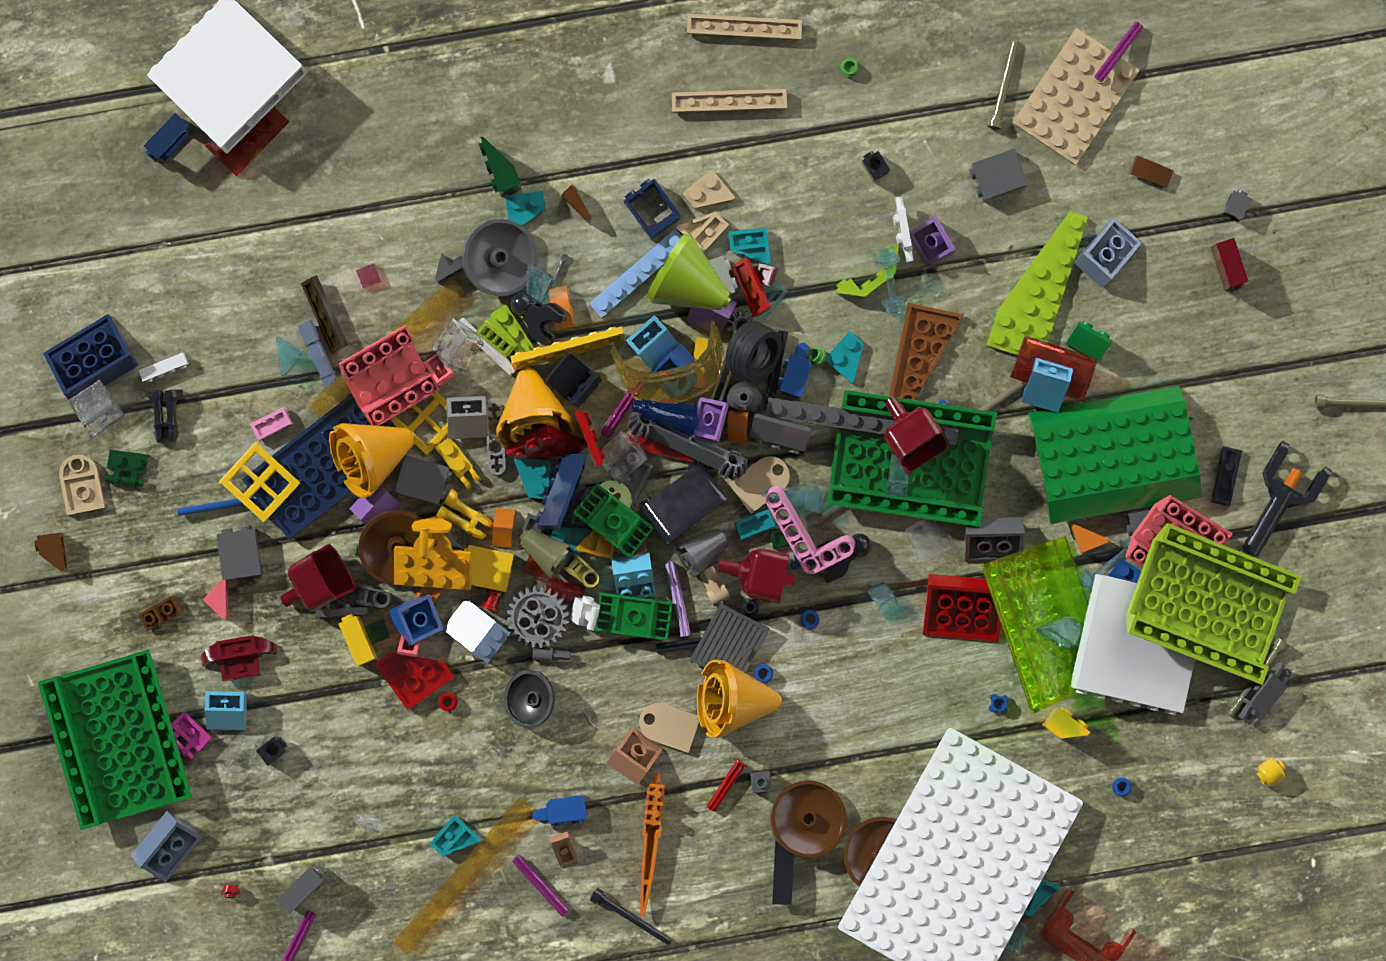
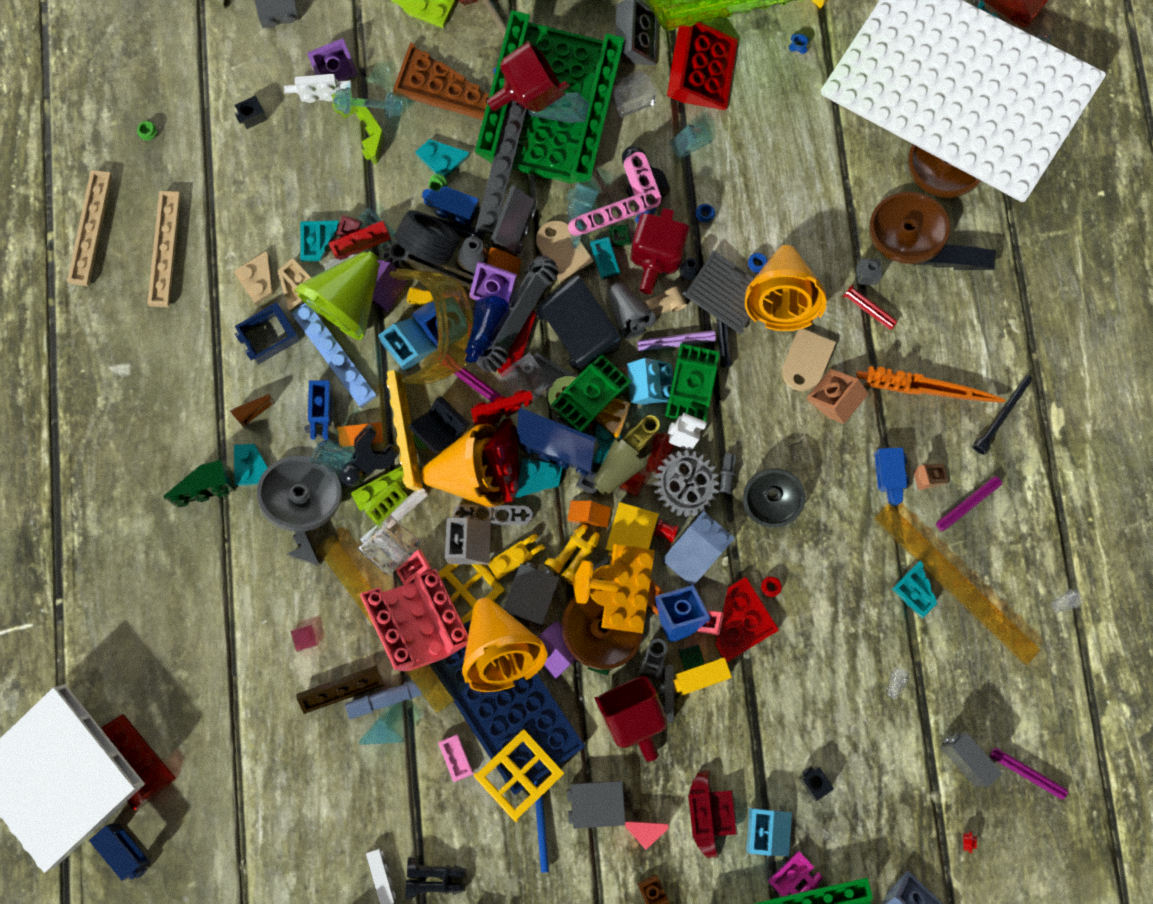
camera: 90 degrees left, 10 degrees down
none -> blue hinge [308,380,333,440]

